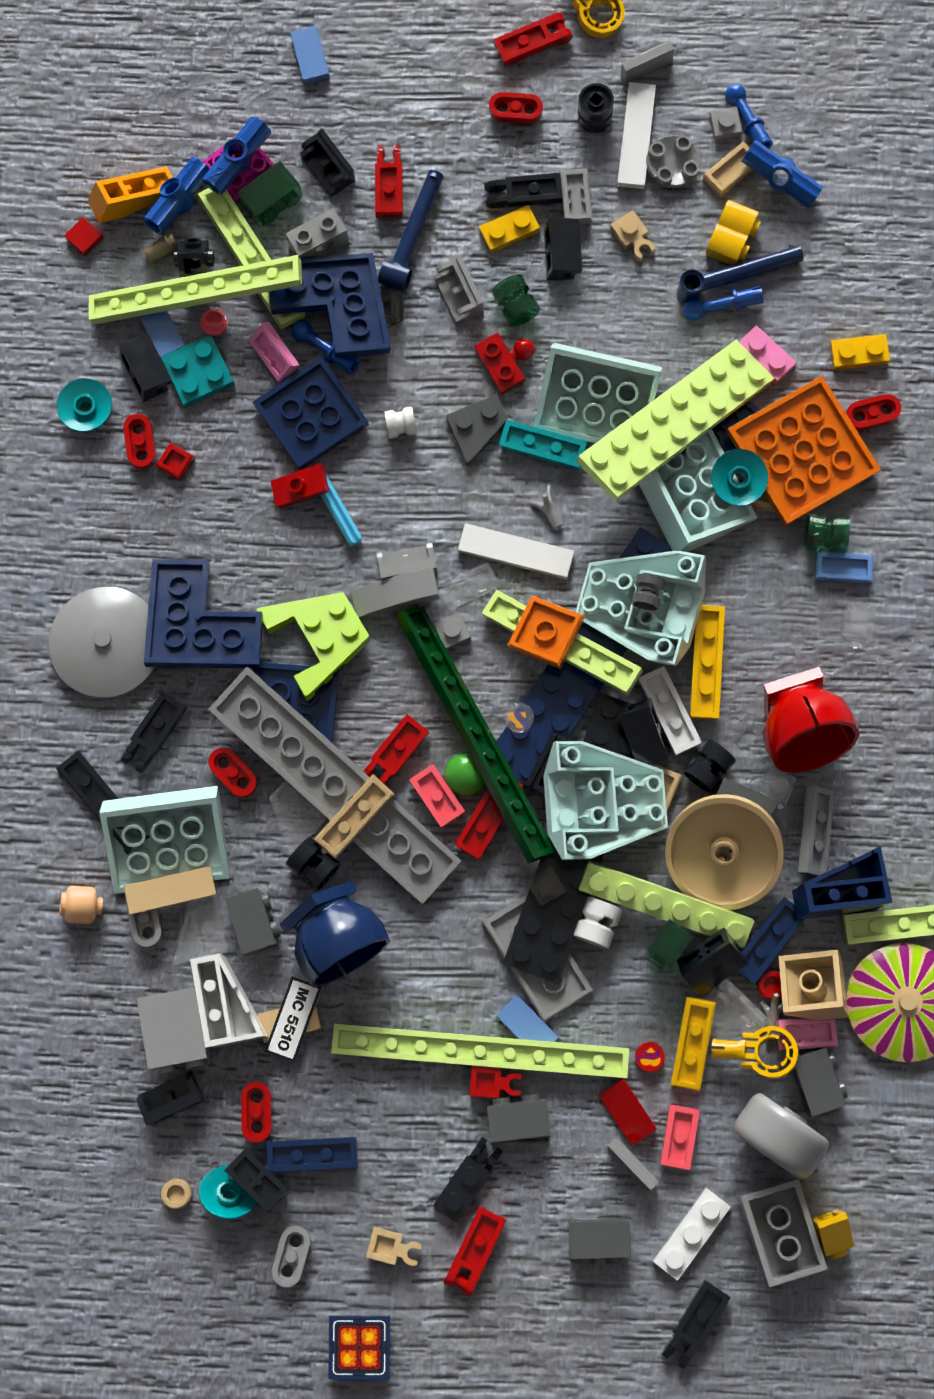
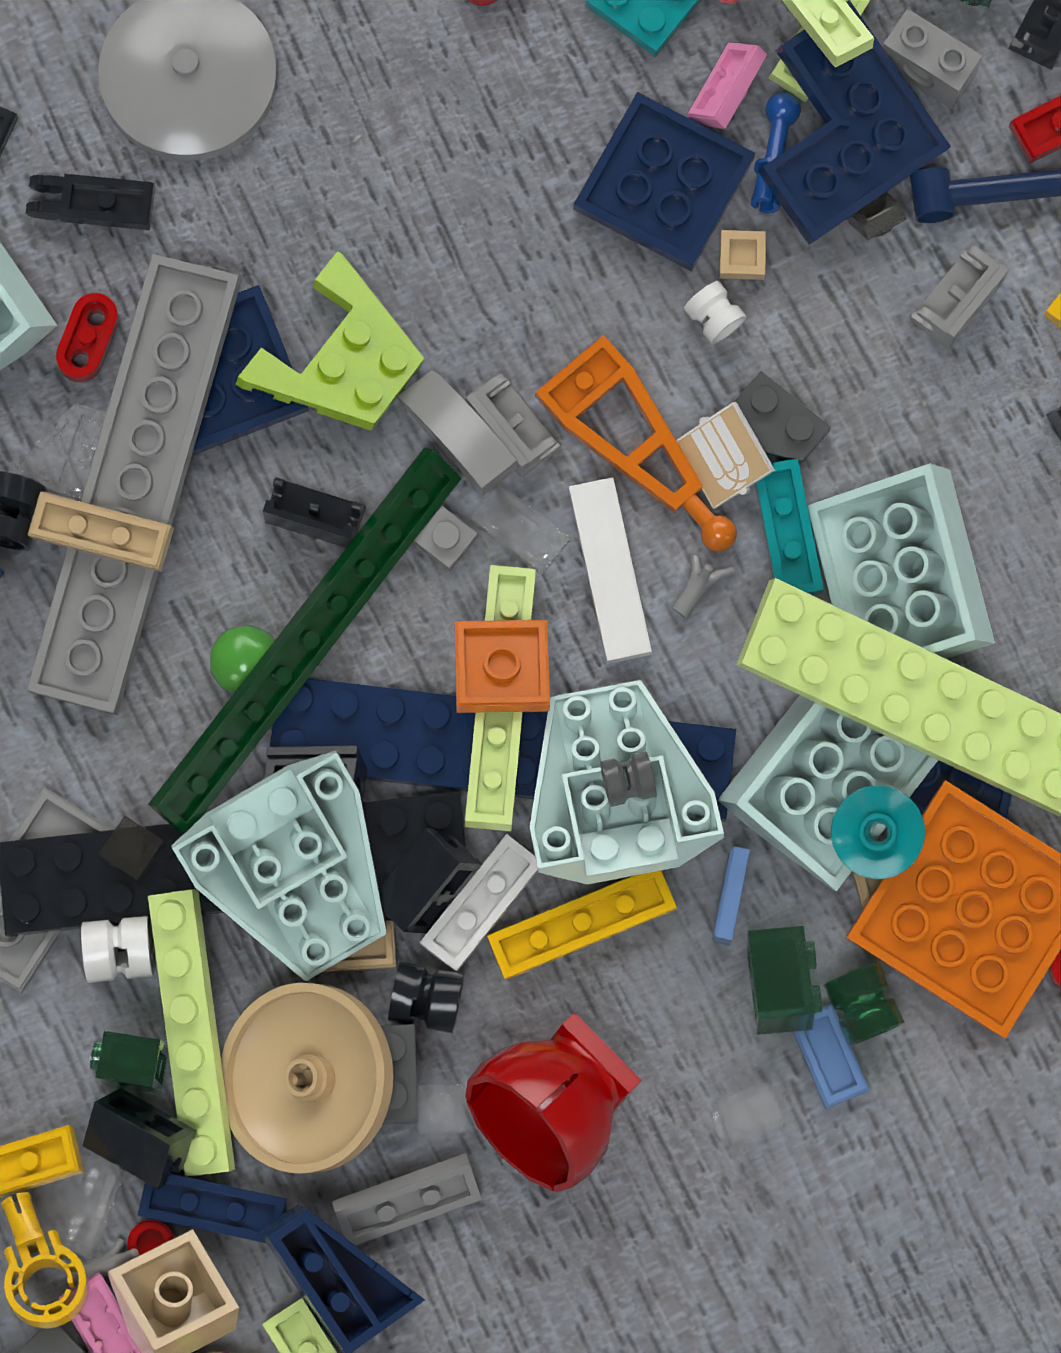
camera: 55 degrees right, 0 degrees up
dark blue plate [144,559,263,669] -> none
red tile [156,442,195,482] -> none
red plate [271,464,330,509] -> none
medium azure axle [320,475,362,547] -> none
red hinge [363,714,430,785] -> none
coral plate [409,764,465,829] -> none
red plate [454,782,524,861] -> none
red plate [474,332,535,395] -> none
clear green wheel [491,274,540,327] -> none
clear tile [505,703,534,733] -> none
none -> black hinge [262,477,366,548]
none -> orange plate [535,335,737,552]
none -> piece [676,402,775,509]
none -> medium blue tile [712,846,750,946]
none -> tan plate [719,230,766,280]
none -> clear green brick [746,926,822,1035]

